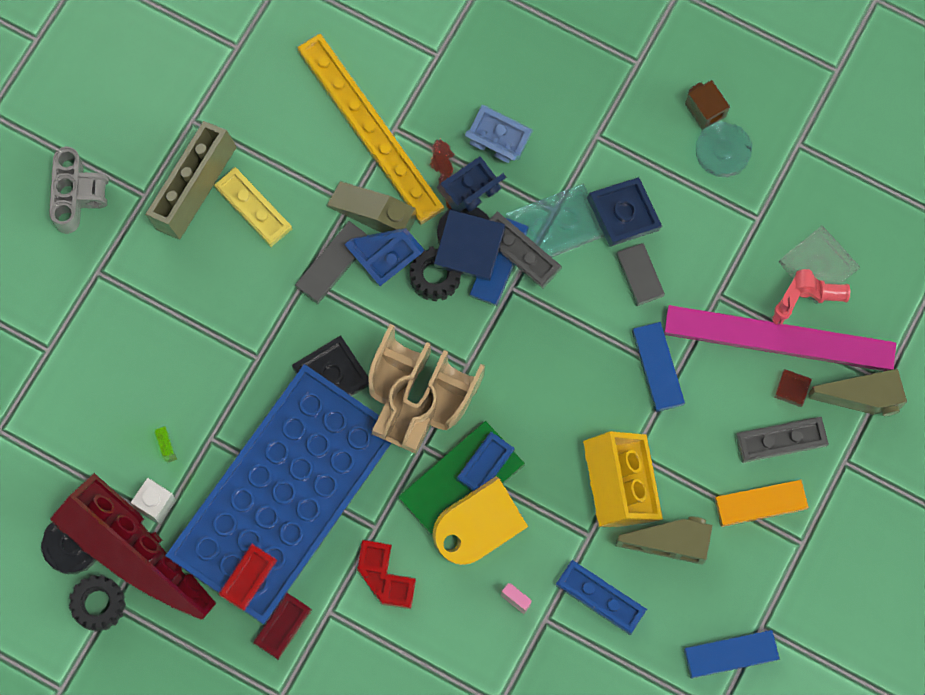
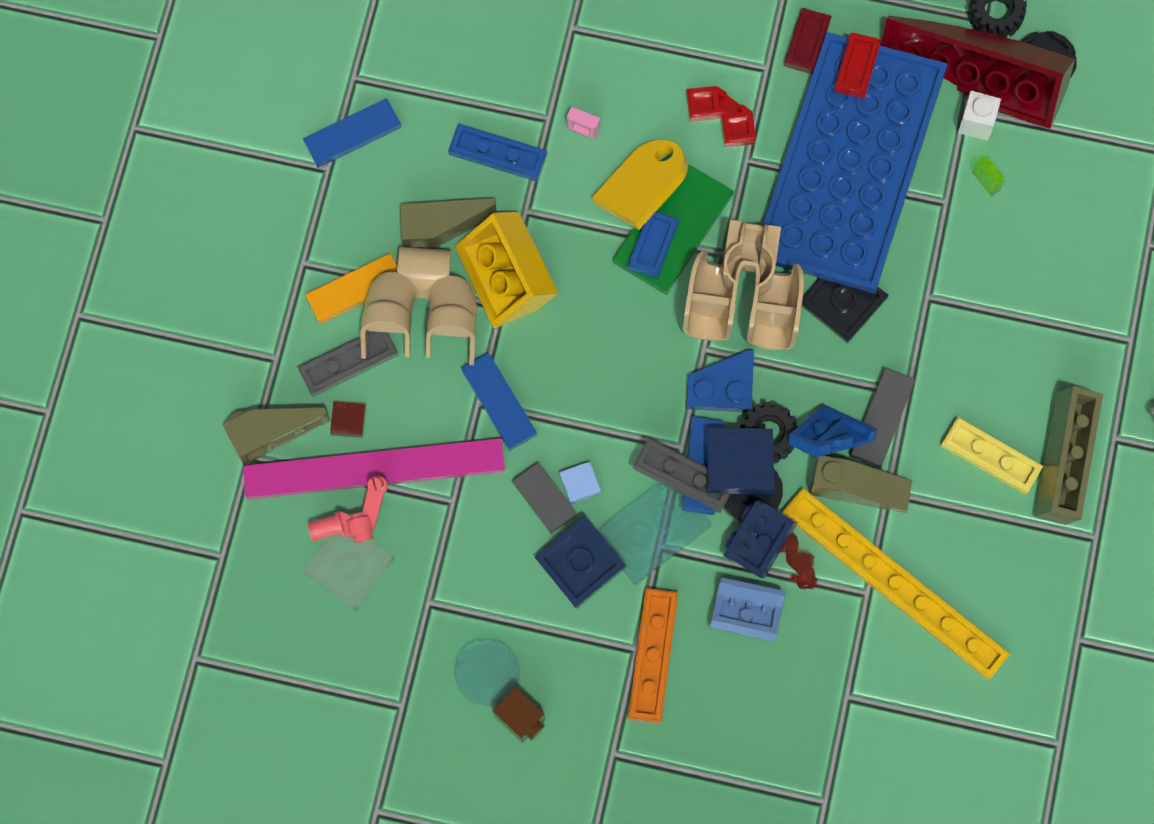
camera: 170 degrees right, 0 degrees up
none -> tan piece [360,247,477,366]
none -> light blue tile [559,462,601,505]
none -> orange tile [628,588,678,724]
none -> blue wing [687,350,754,413]

